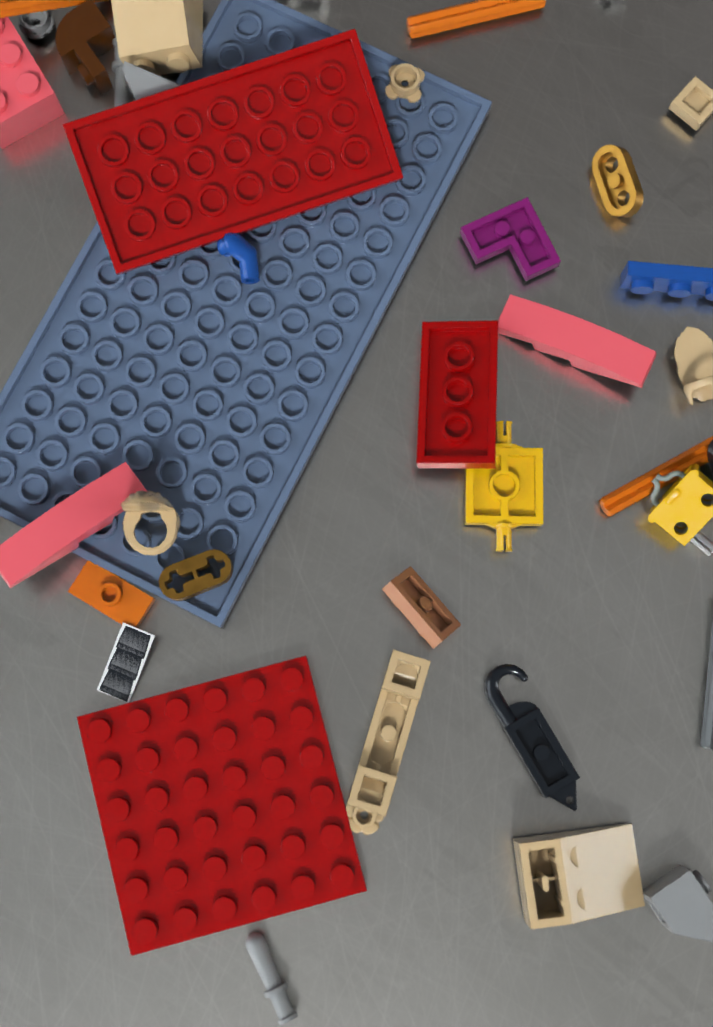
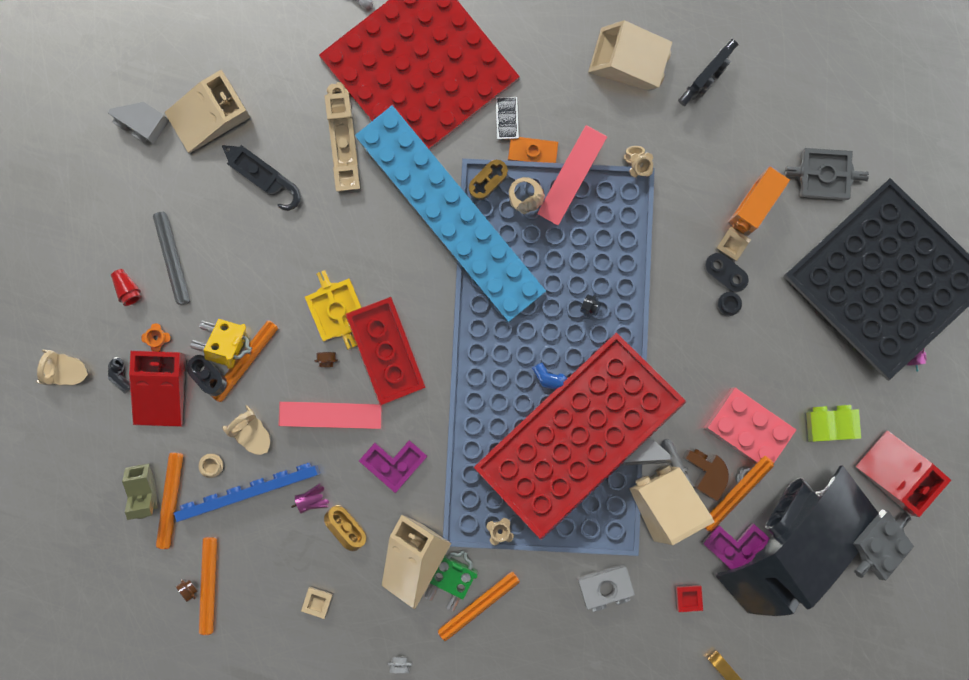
camera: 155 degrees right, 5 degrees up
nougat plate [382,566,461,649] -> none
none -> flat silver piece [291,483,329,514]
none -> reddish brown plate [314,352,338,367]
none -> dark azure plate [355,105,546,323]
none -> tan slope [381,515,451,609]
none -> green piece [424,551,478,611]
none -> black plate [580,294,601,318]

